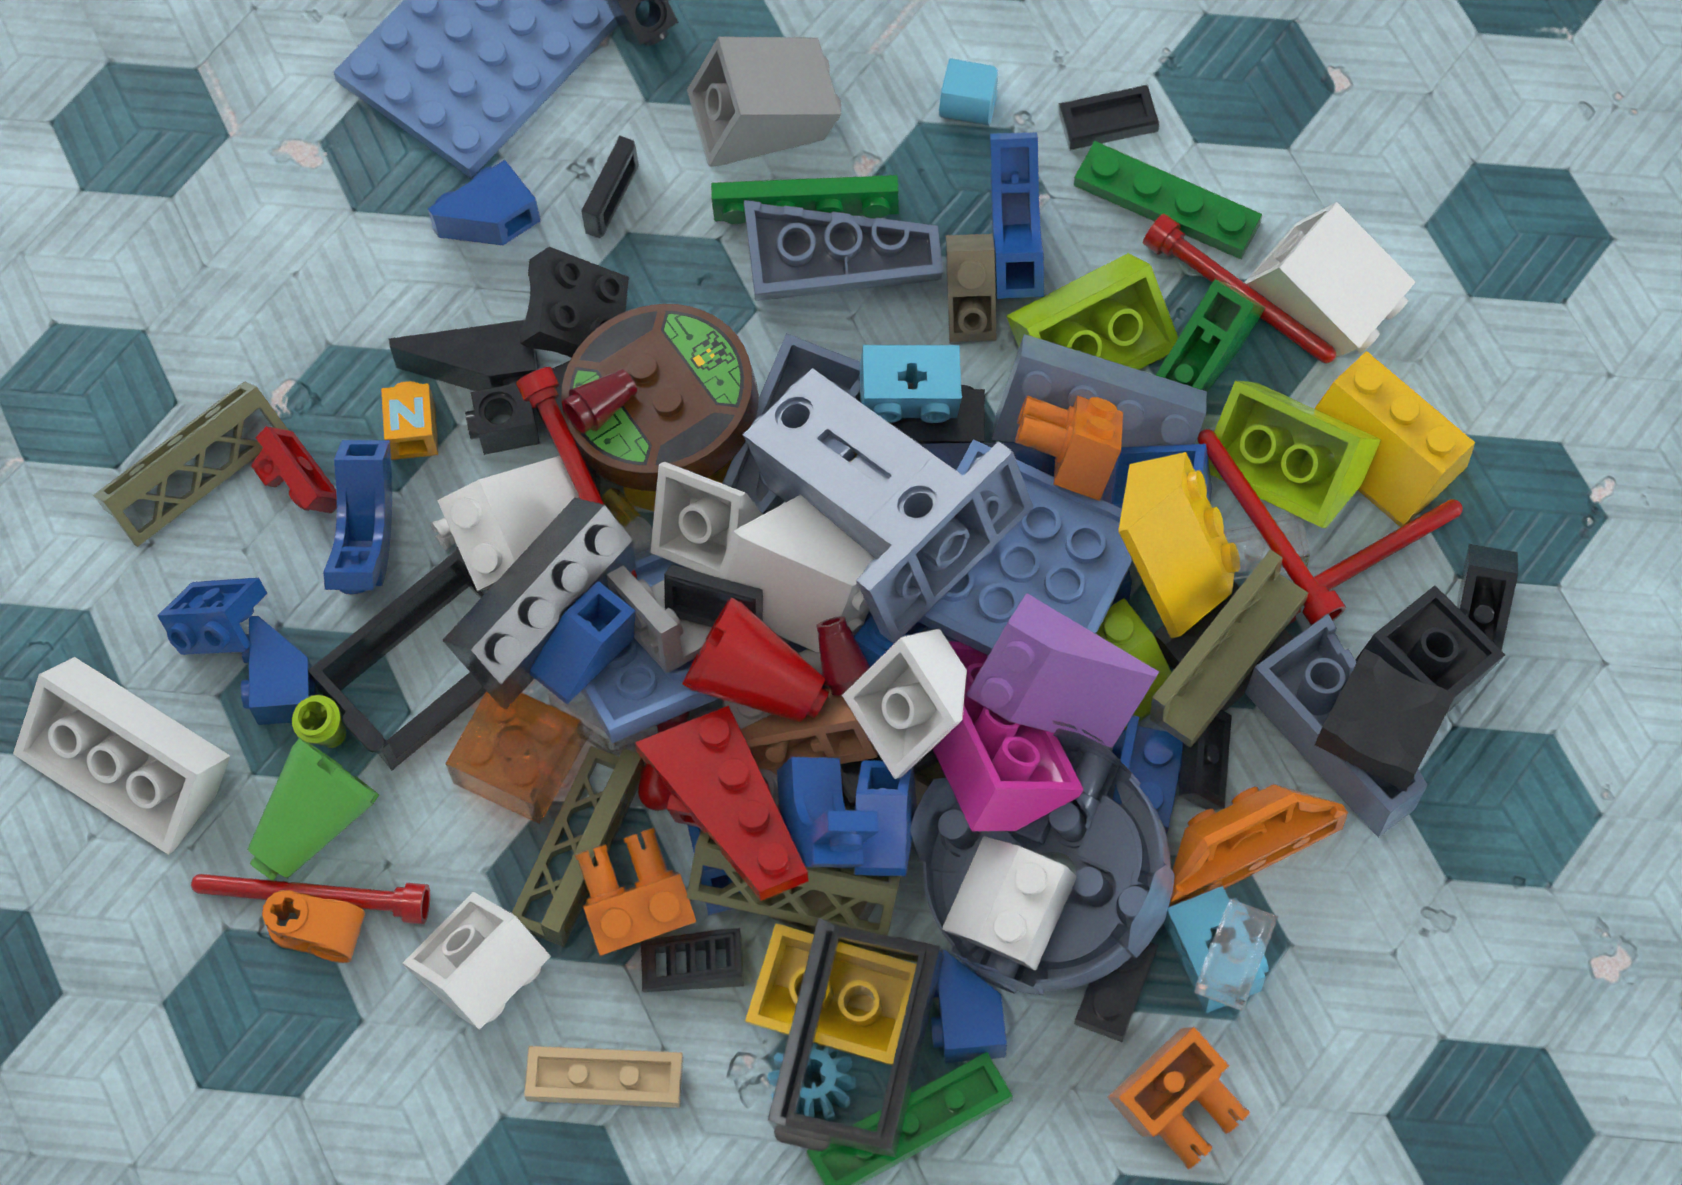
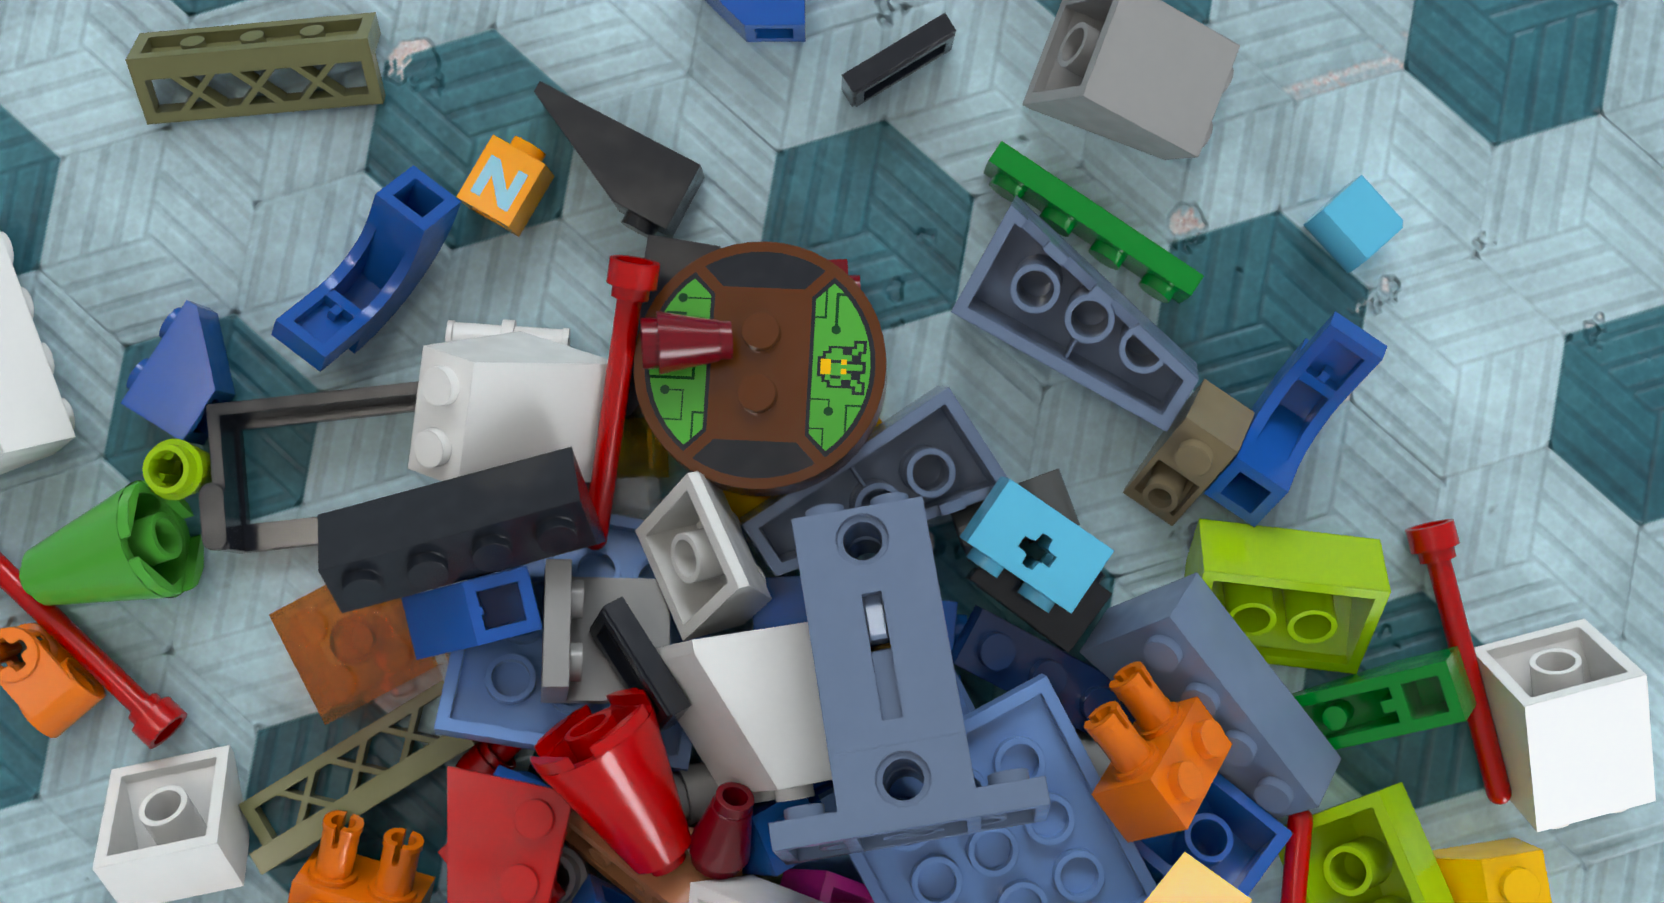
camera: 30 degrees right, 20 degrees up
blue bracket [157,577,268,655] -> none
red hinge [251,426,337,513] -> none
black brick [465,384,540,455] -> none
black brick [520,247,629,358] -> none
black tile [1058,85,1159,150] -> none
green plate [1074,141,1262,260] -> none

